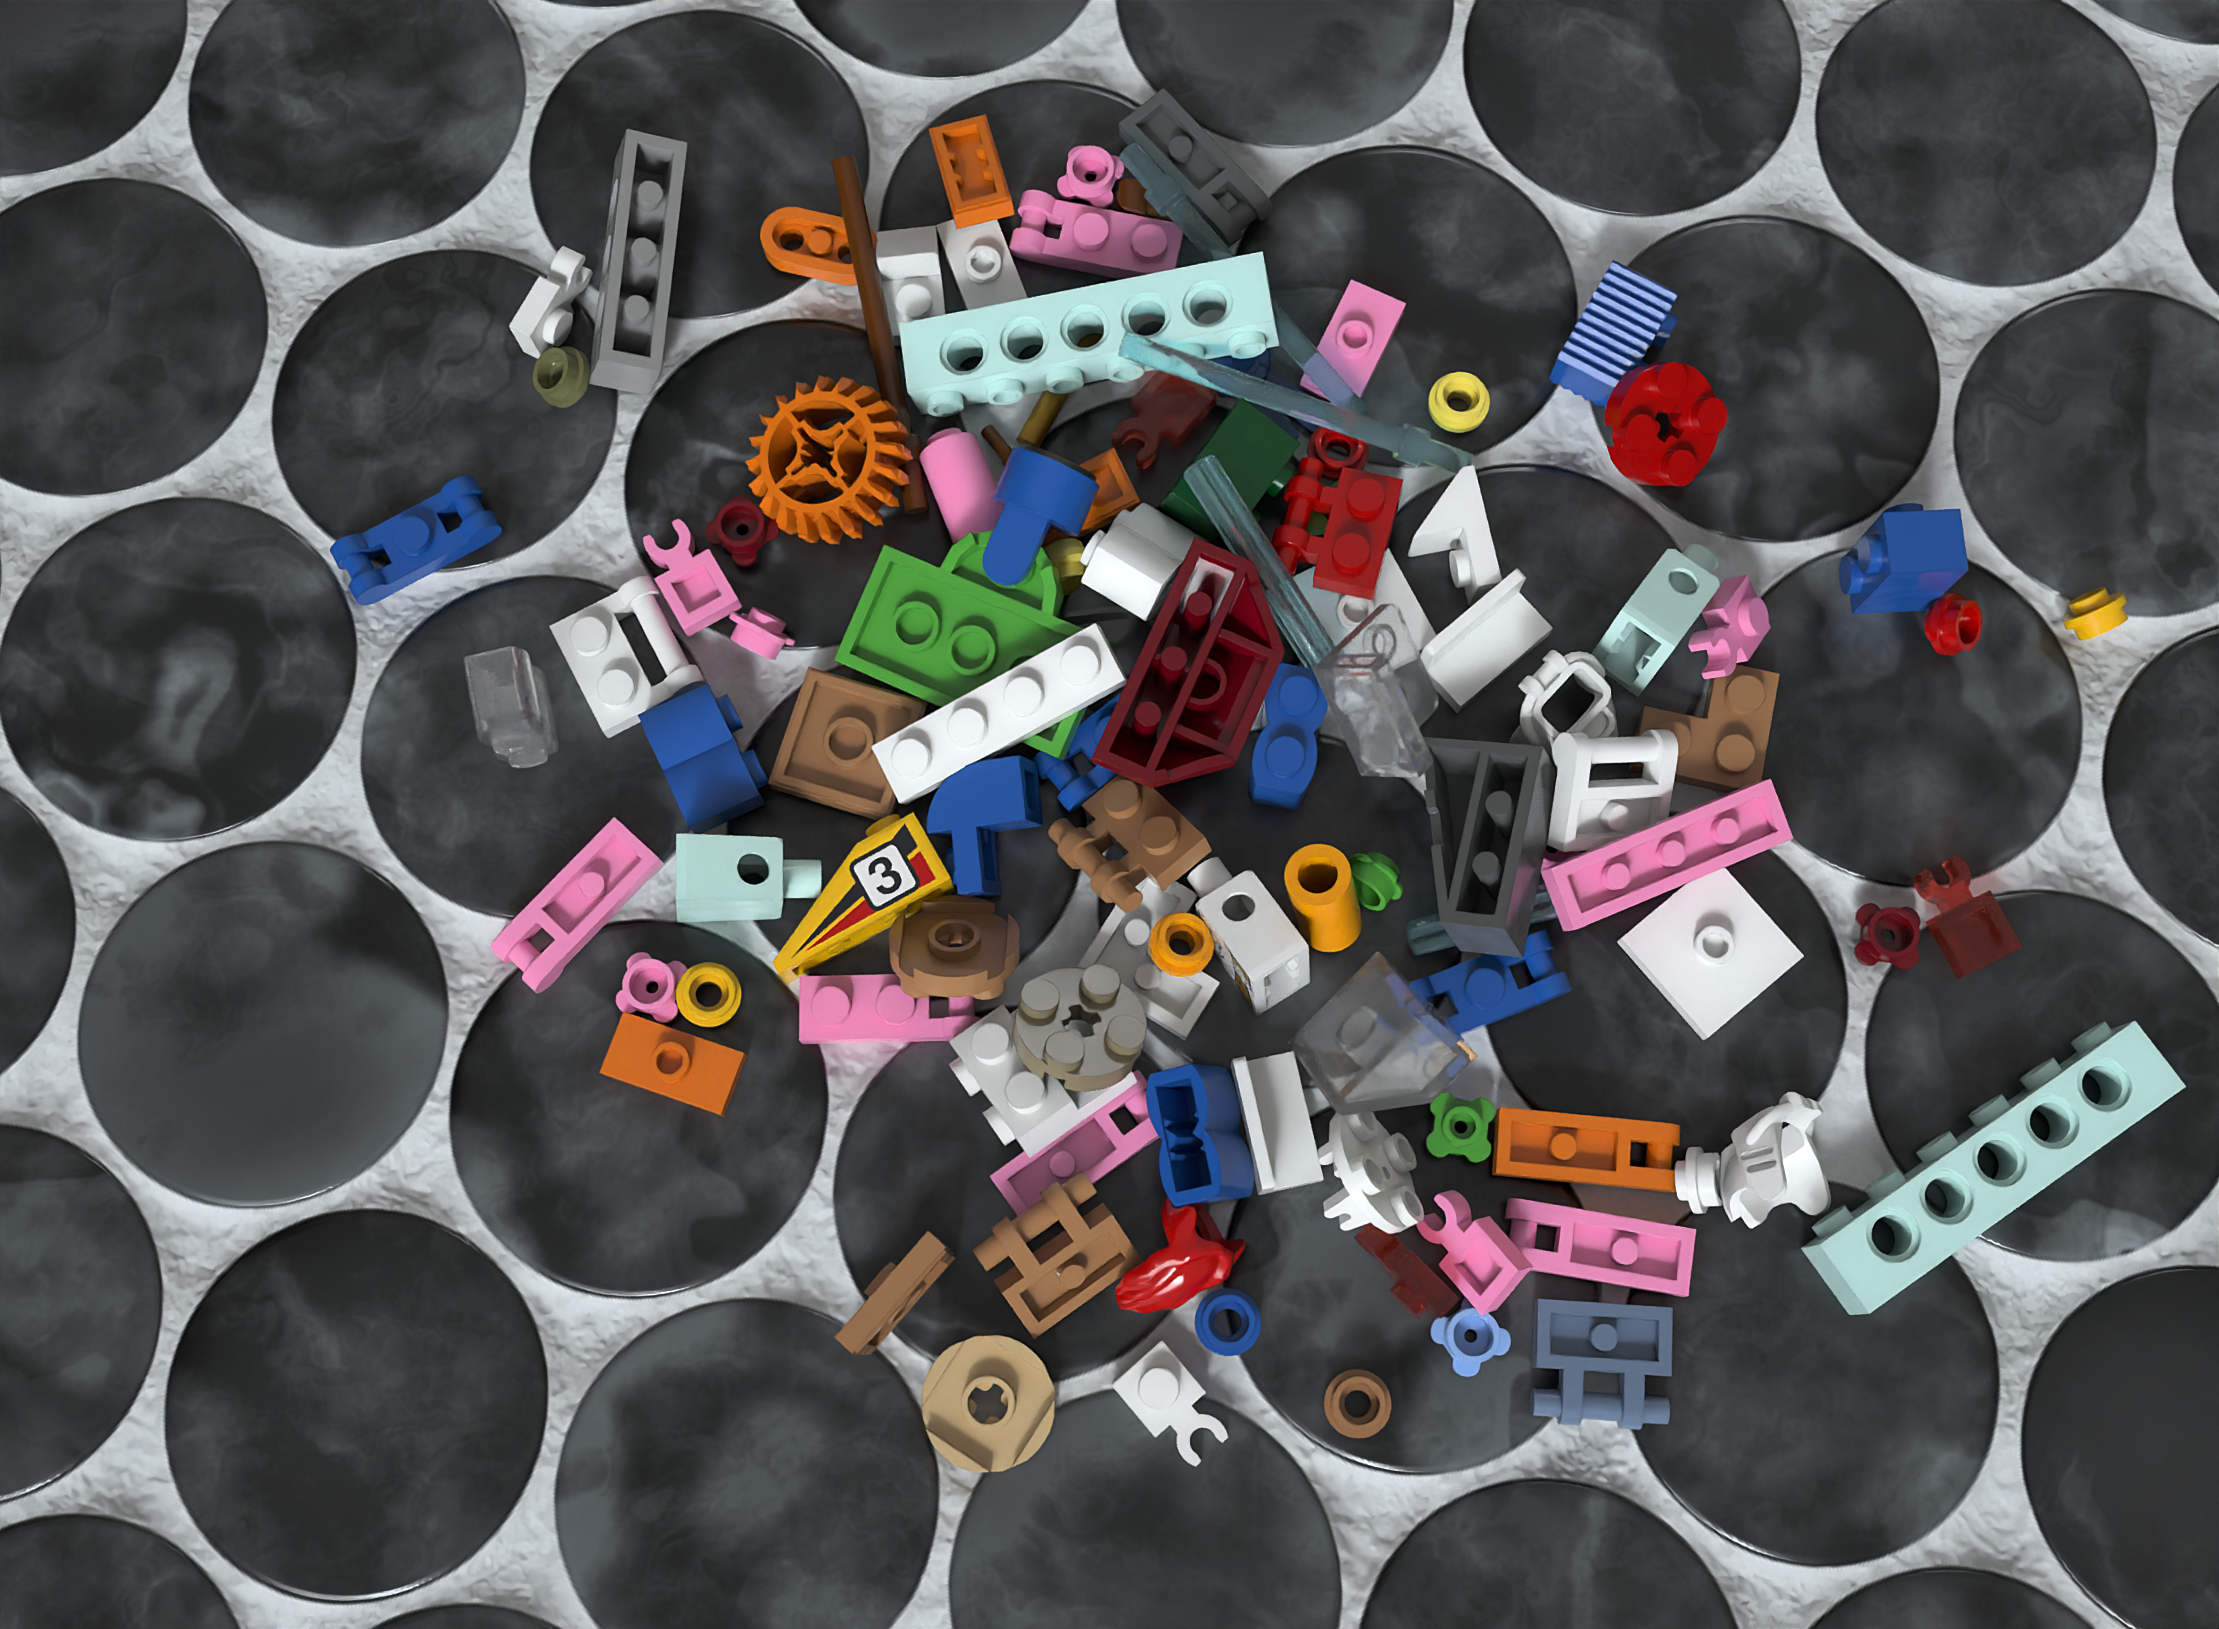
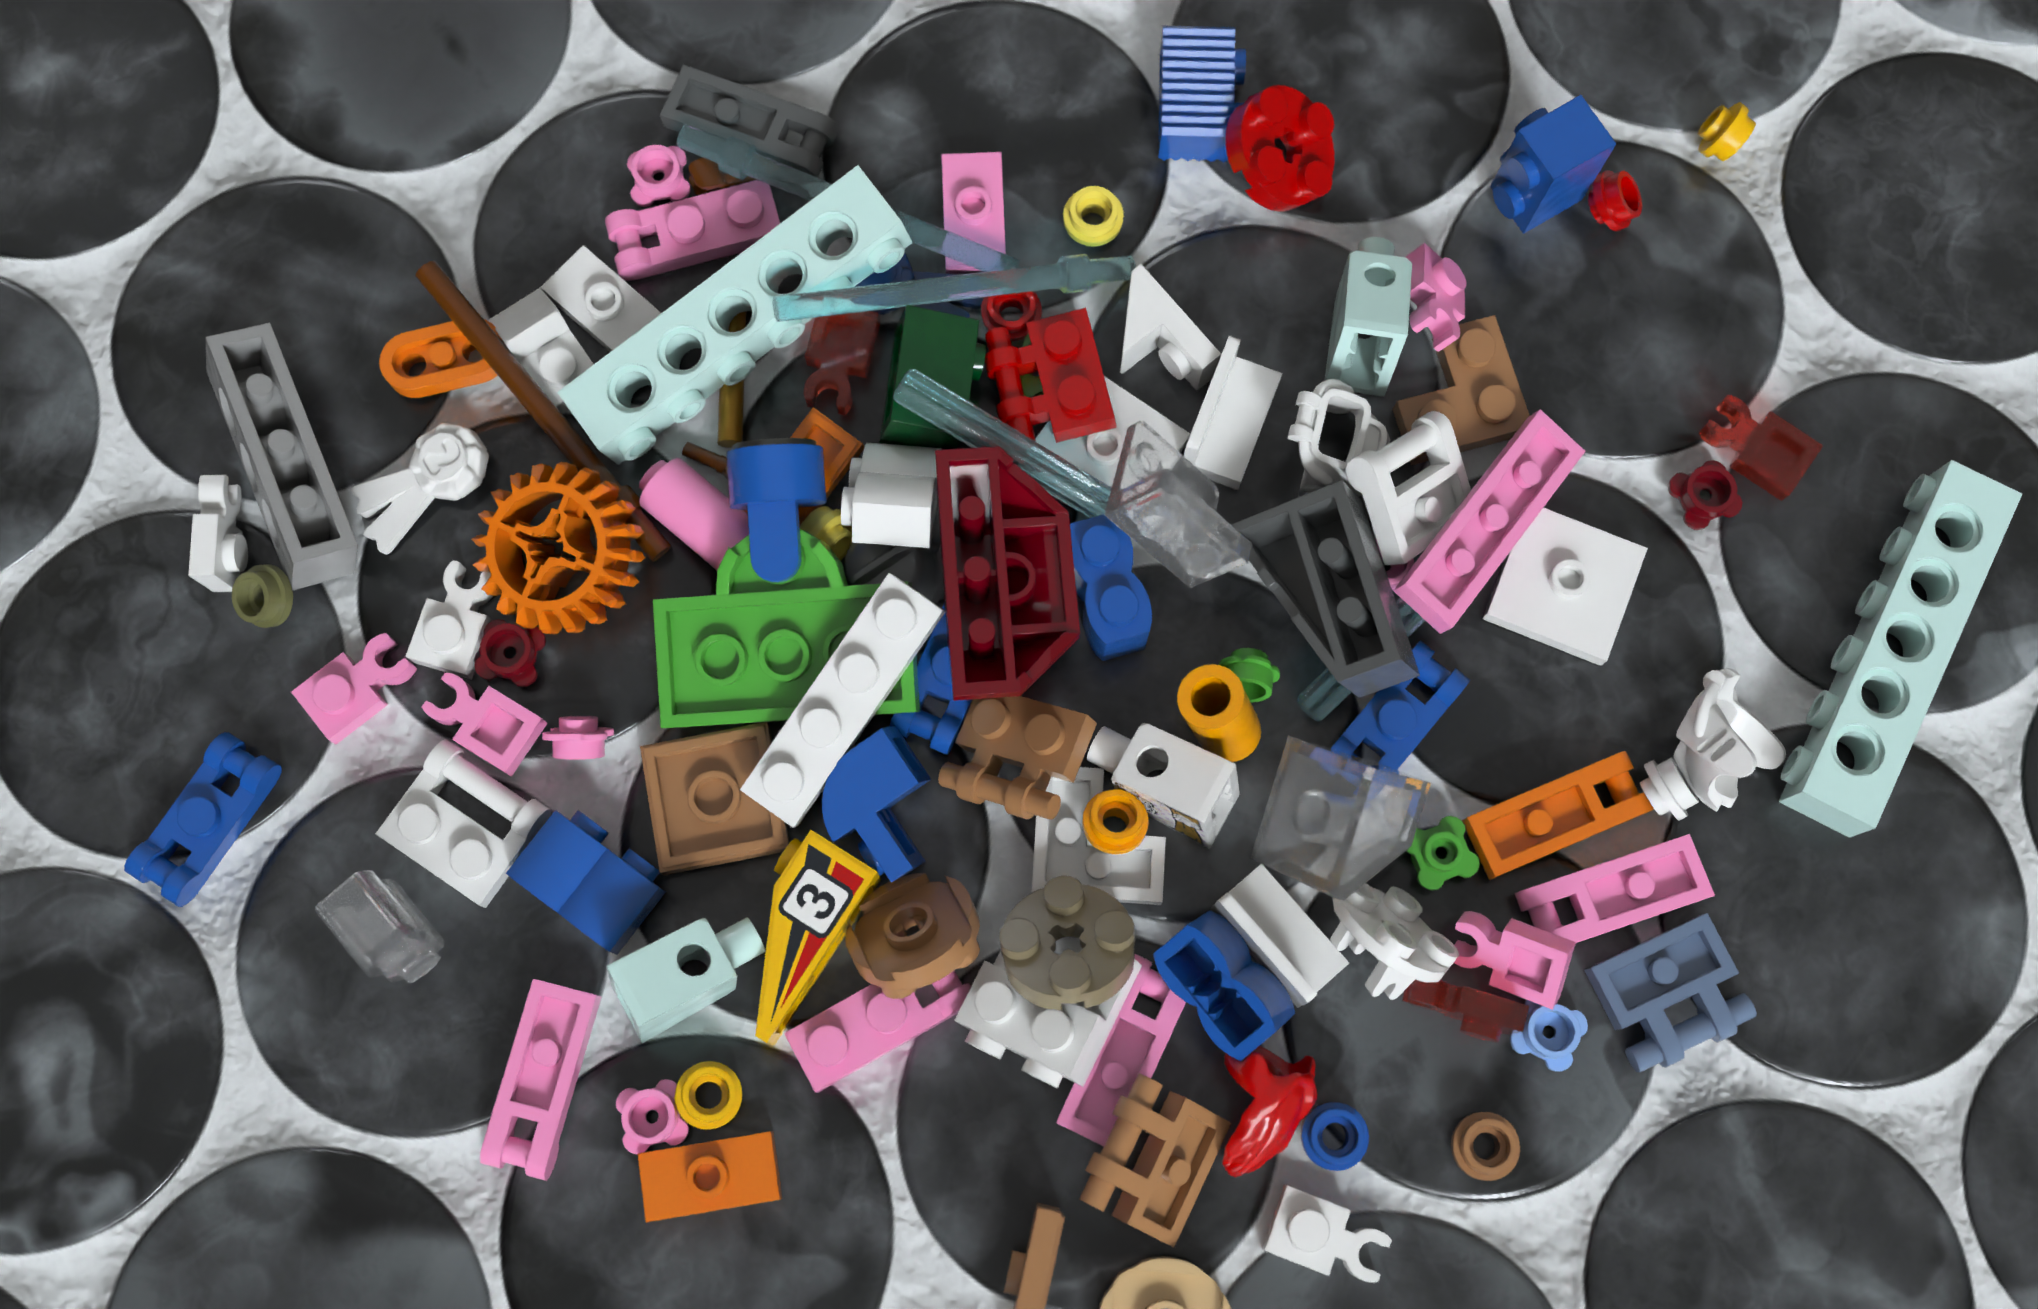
camera: 30 degrees left, 0 degrees up
orange plate [929,114,1015,230] -> none
none -> bright pink plate [291,633,417,745]
none -> white piece [351,423,489,555]
none -> white plate [405,560,493,680]

